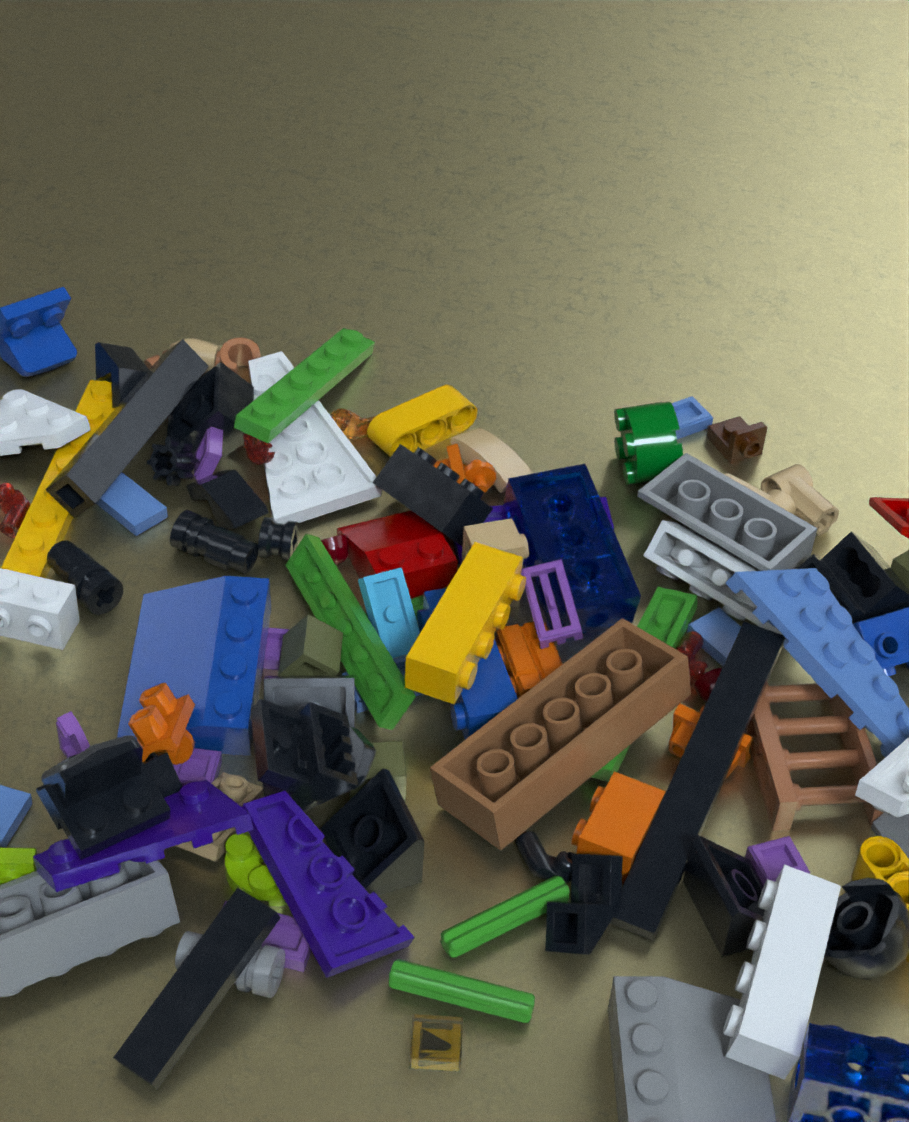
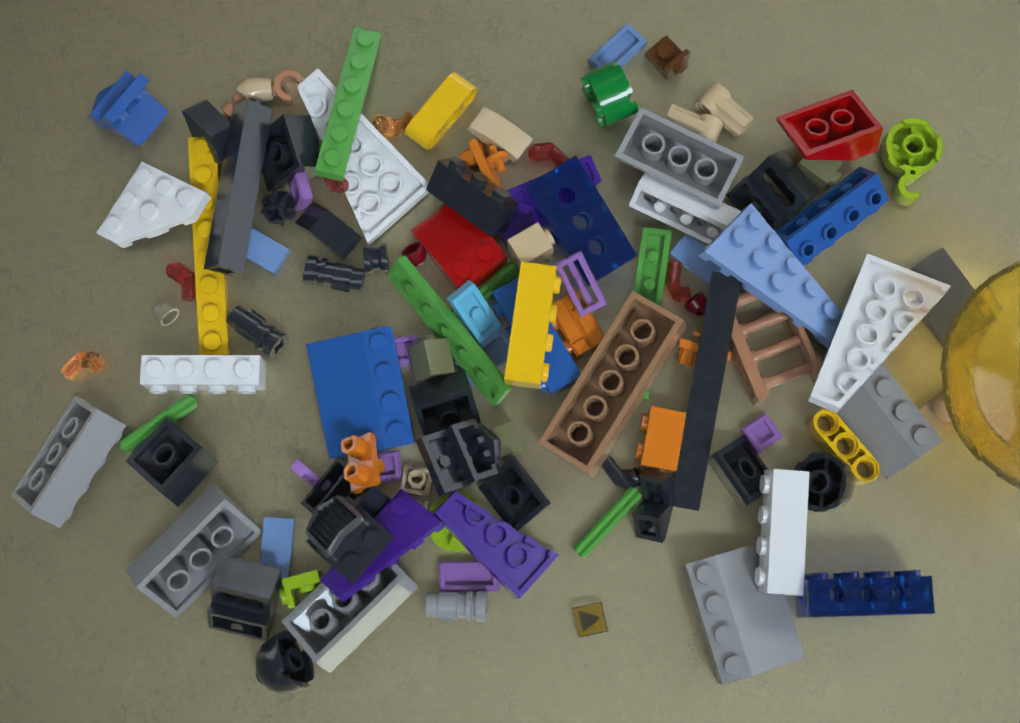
camera: 10 degrees left, 35 degrees up
black tile [113,888,281,1090] -> none
bright green axle [389,959,535,1023] -> none

